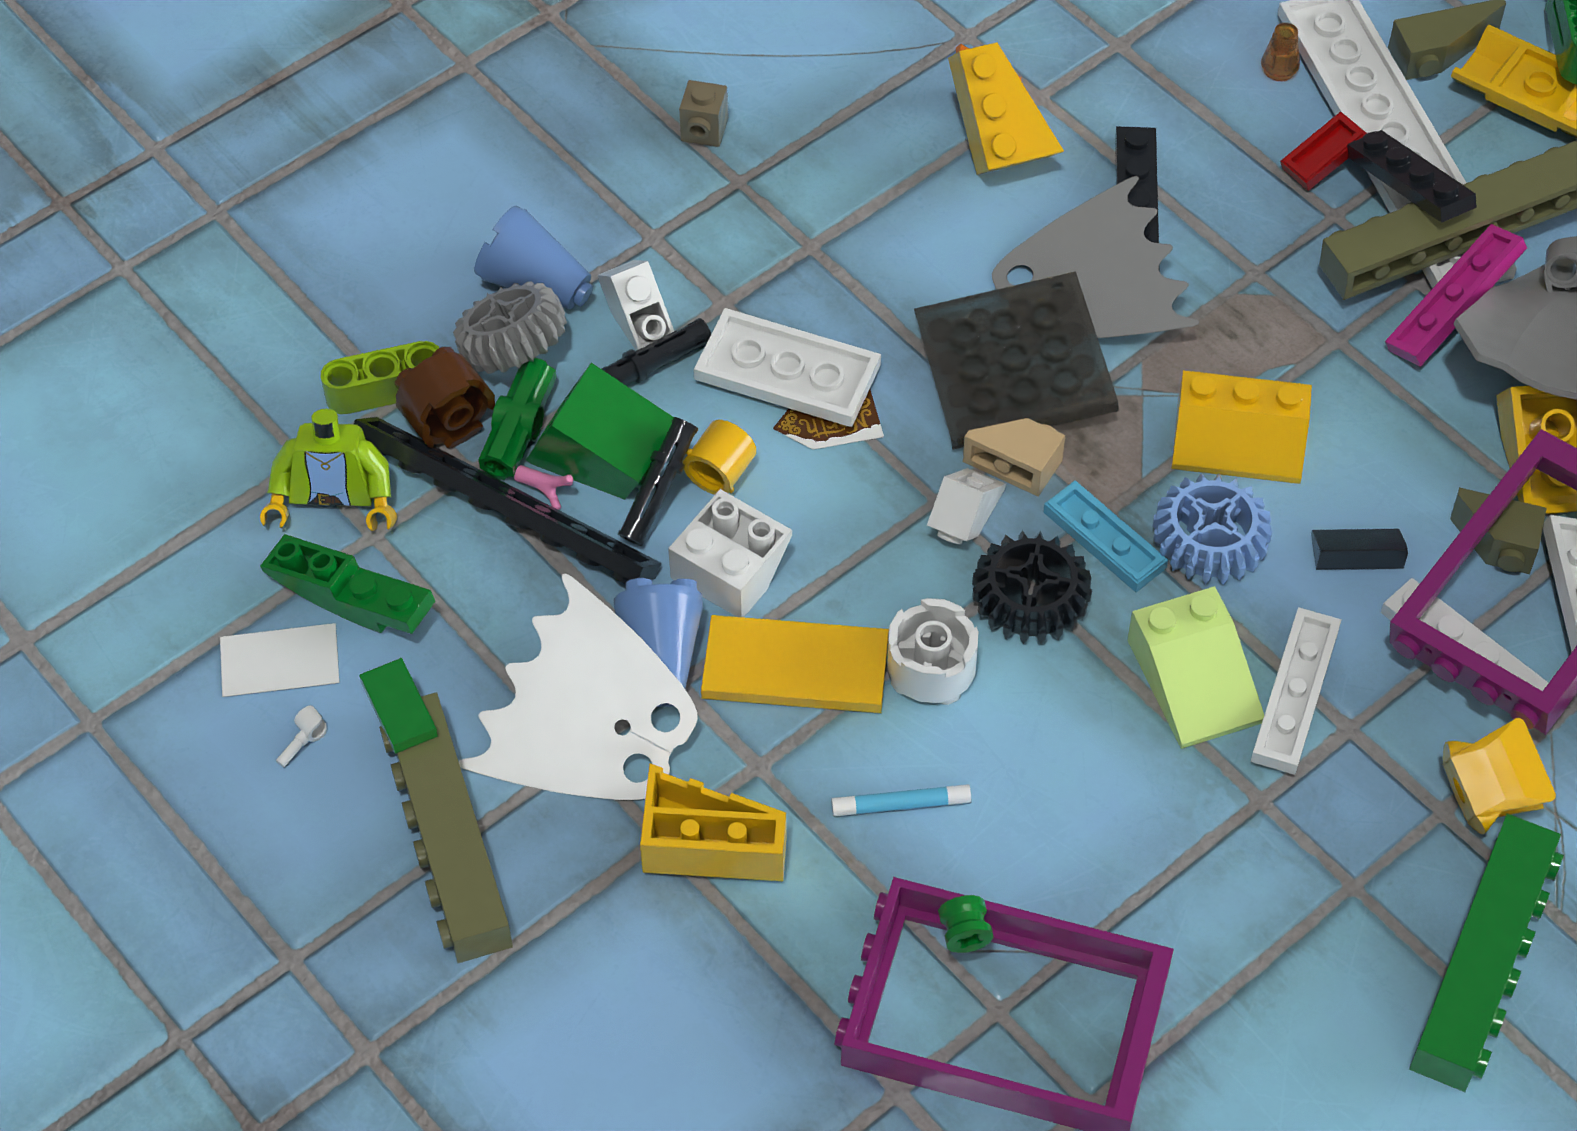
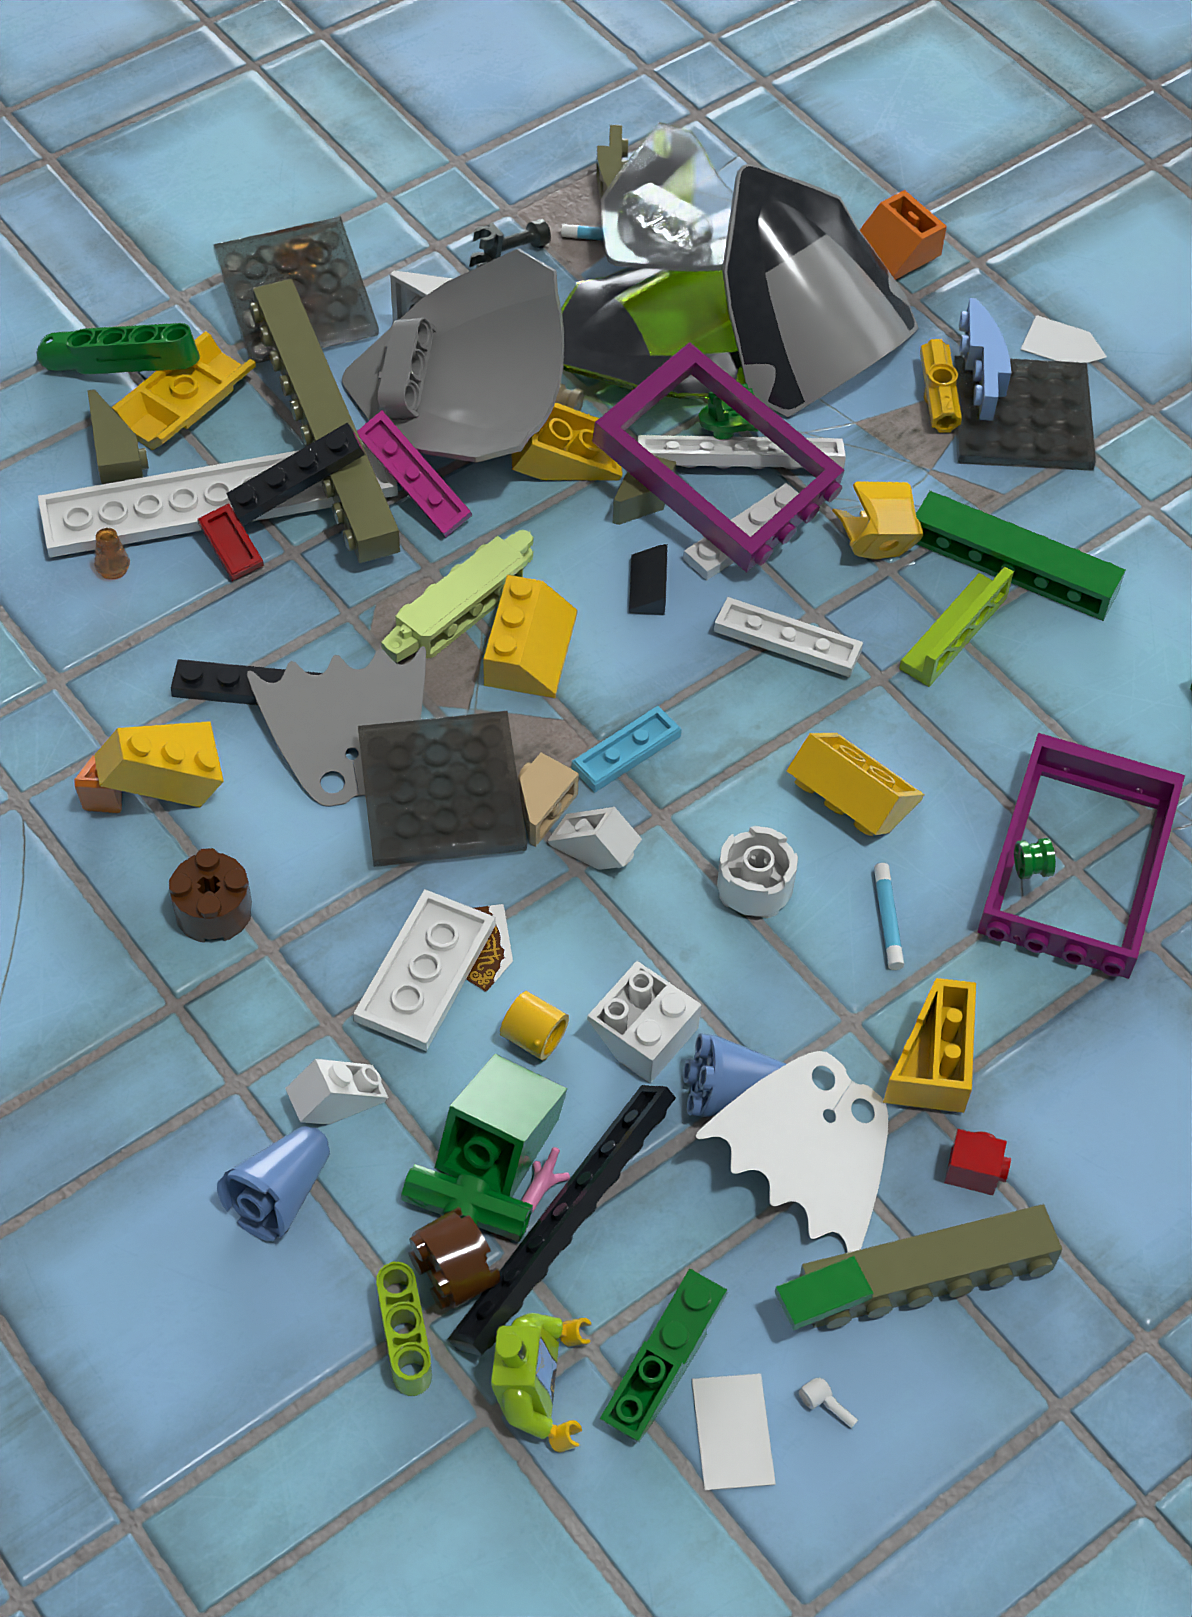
camera: 90 degrees left, 0 degrees up
light grey gear [453,281,567,374] -> none
black pin [601,318,711,385] -> none
black pin [617,417,698,546] -> none
dark tan brick [679,80,728,147] -> none
yellow tile [701,615,889,713] -> none
black gear [972,530,1092,645] -> none
yellowish green slope [1127,586,1264,749] -> none
light blue gear [1152,473,1272,584] -> none
none -> reddish brown brick [169,848,252,943]
none -> yellowish green hinge [381,529,534,663]
none -> yellow slope [786,733,925,836]
none -> lime fence [899,567,1014,687]
none -> red brick [944,1129,1011,1196]

